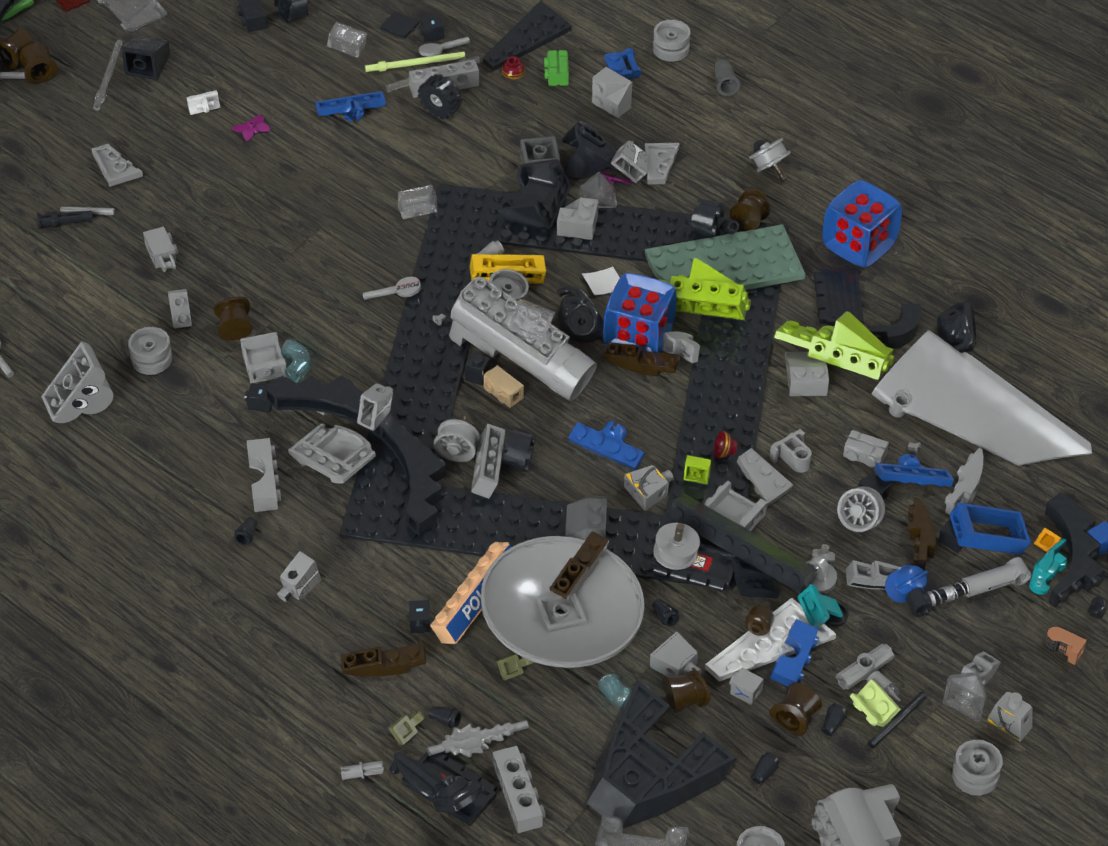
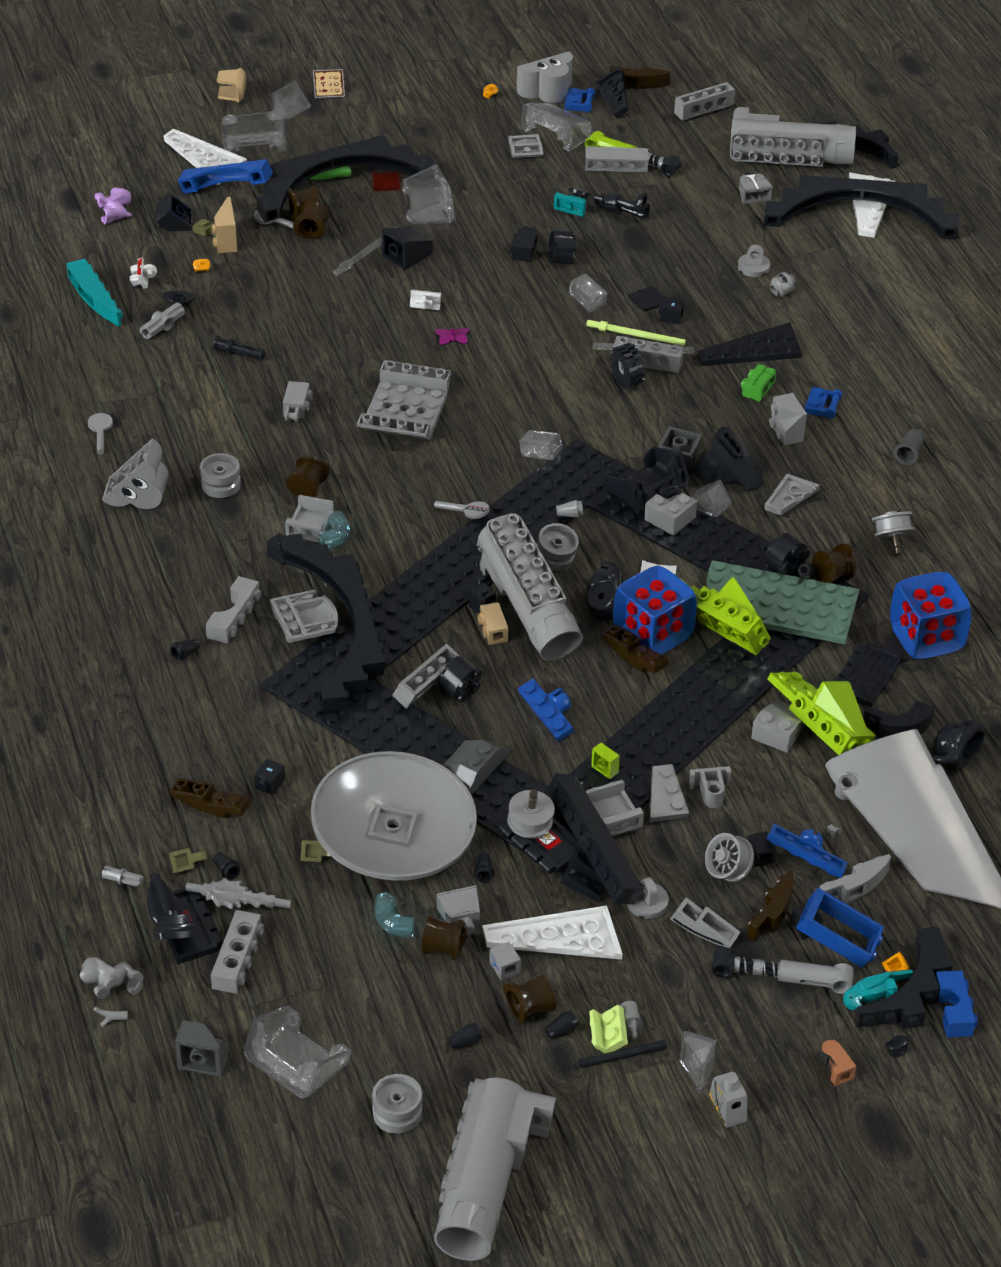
camera: 30 degrees right, 5 degrees down
light grey bar [60,207,115,215] -> none
light grey wing [91,144,143,187] -> none
light grey pin [168,289,192,328] -> none
light grey torso [277,551,322,602] -> none
blue plate [315,91,386,122] -> none
light grey torso [357,384,394,431] -> none
light grey piece [419,37,470,57] -> none
light nougat brick [430,542,511,644] -> none
light grey wheel [434,416,480,462] -> none
yellow brick [469,254,546,284] -> none
dark red piece [501,56,526,79] -> none
clear slope [508,299,555,342] -> none
dark brown slope [549,531,609,599] -> none
black piece [587,680,736,830] -> none
magenta piece [596,171,632,185] -> none
light grey torso [611,141,648,183] -> none
light grey torso [624,465,674,511] -> none
light grey wheel [653,20,691,62] -> none
light grey brick [662,332,700,363] -> none
dark red piece [714,431,737,458] -> none
dark brown head [745,605,775,636] -> none
blue arch [769,619,819,687] -> none
teal piece [797,584,849,629] -> none
light grey plant [811,544,835,563] -> none
light grey piece [836,644,894,690] -> none
light grey brick [843,430,889,467] -> none
blue piece [885,565,928,603] -> none
light grey wheel [952,740,1003,796] -> none
light grey brick [961,651,1001,687] -> none
none -> light grey slope [357,360,451,440]

